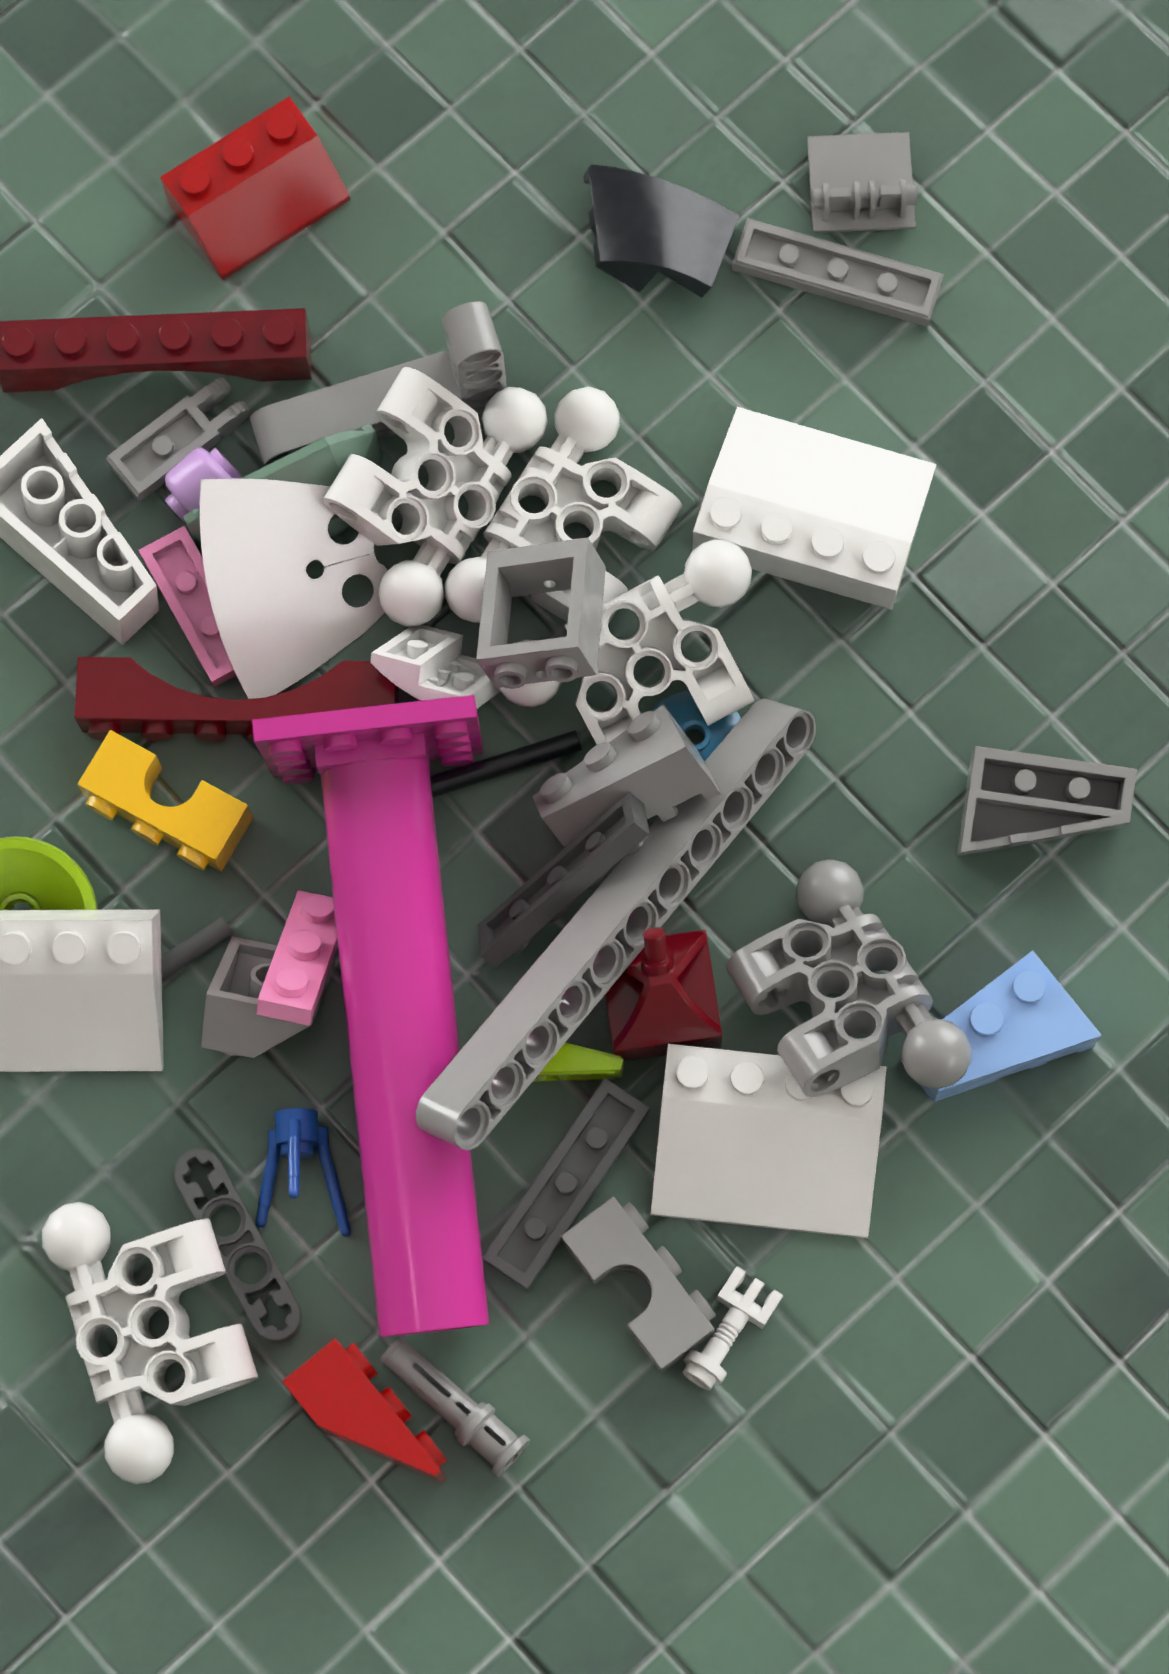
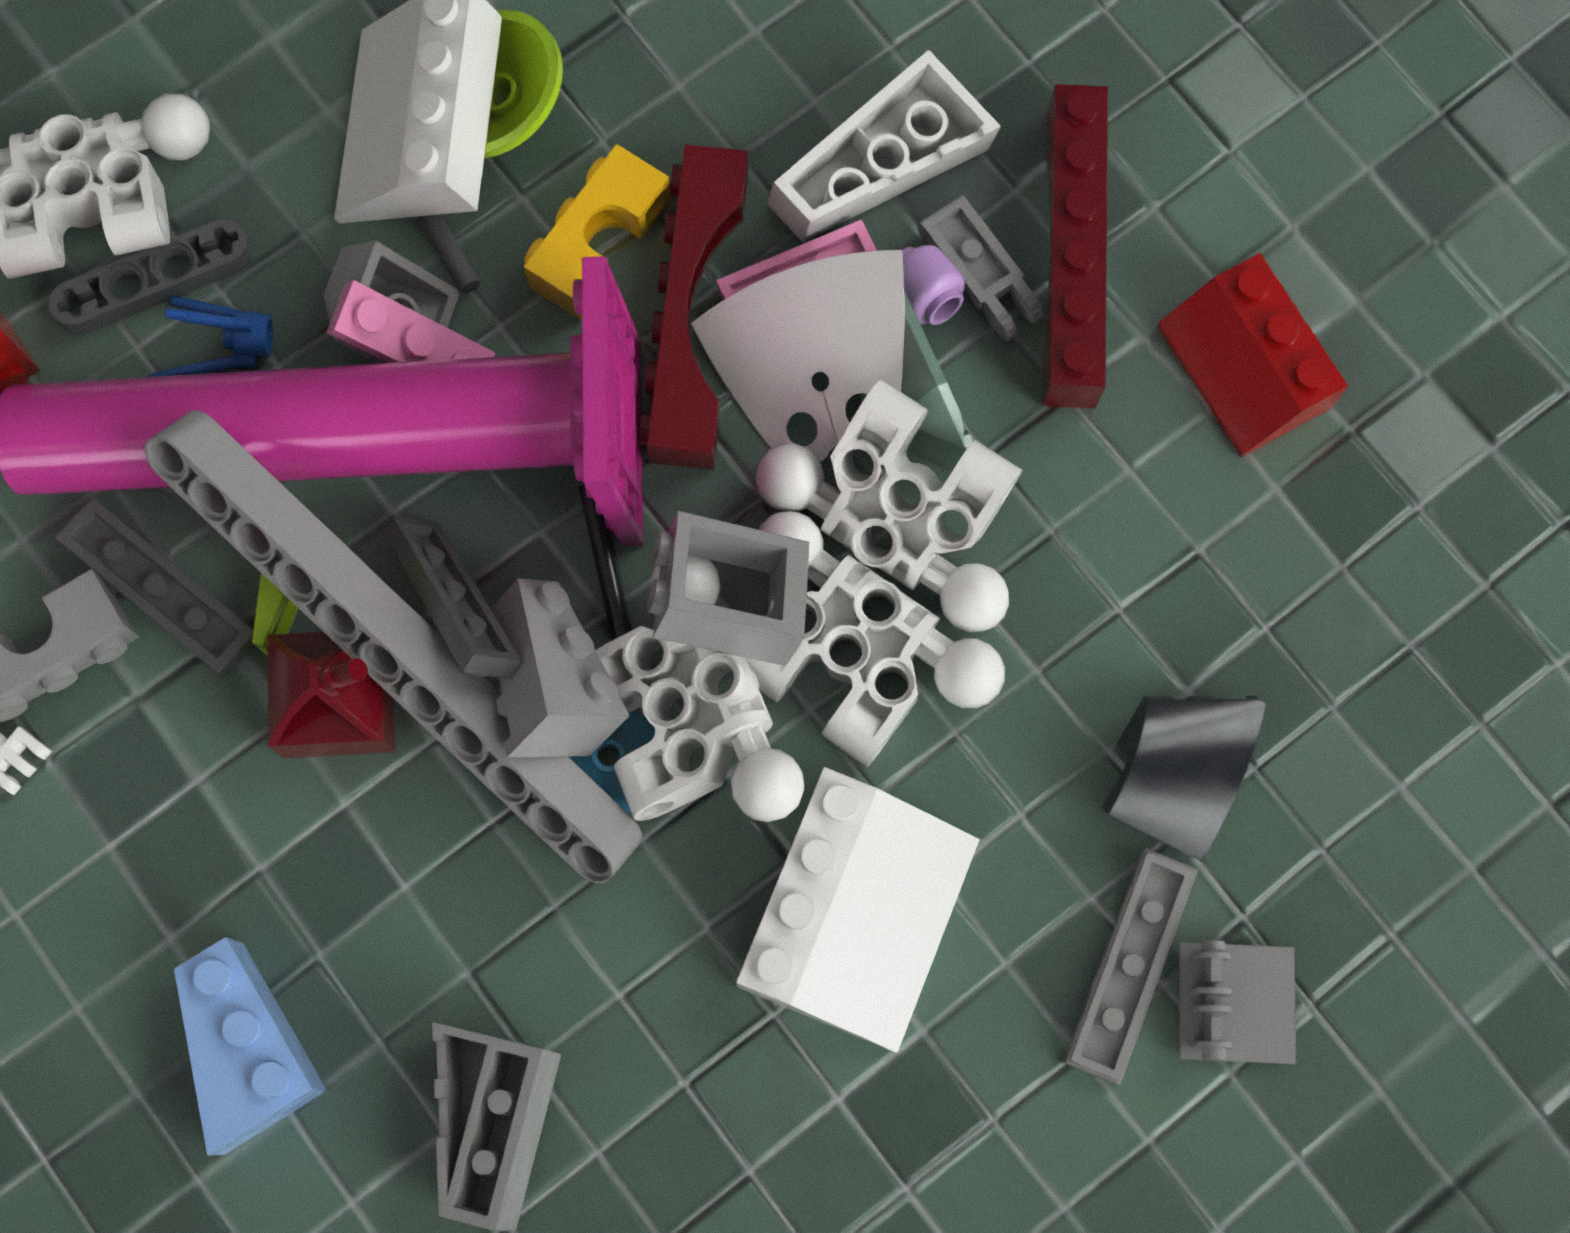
camera: 90 degrees right, 0 degrees up
light grey beam [249,301,507,467] -> none
white slope [370,625,500,709] -> none
white slope [651,1044,886,1239] -> none
light grey connector [726,859,972,1097] -> none

